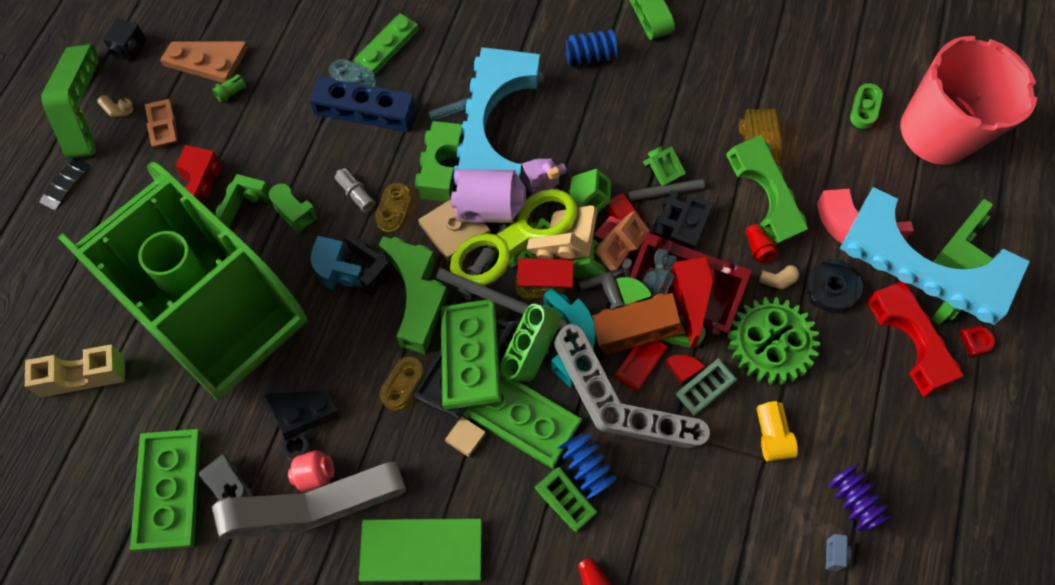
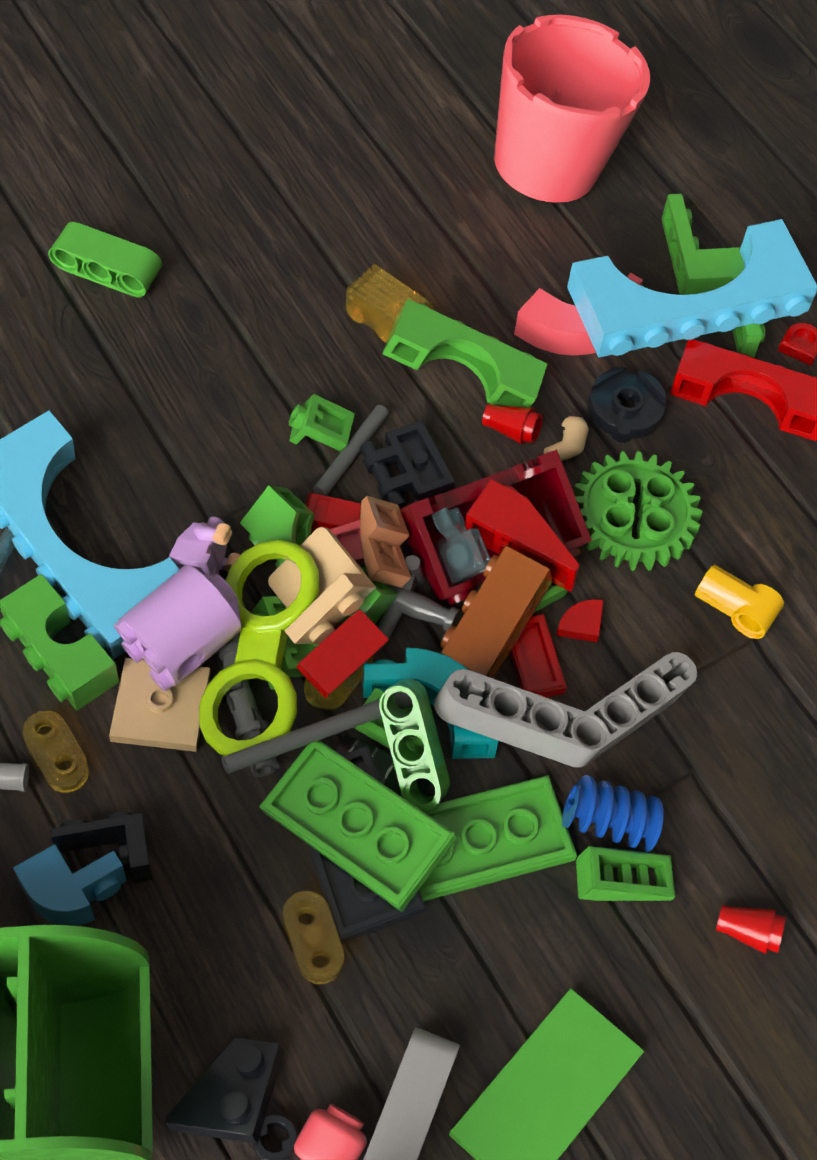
camera: 55 degrees left, 5 degrees down
bright green arch [379,236,448,354] -> none
tan tile [445,417,486,457] -> none
blue piece [565,30,617,66] -> none
bright green tile [617,277,652,305] -> none
sand green slope [675,358,737,416] -> none
bright green plate [850,83,883,129] -> none

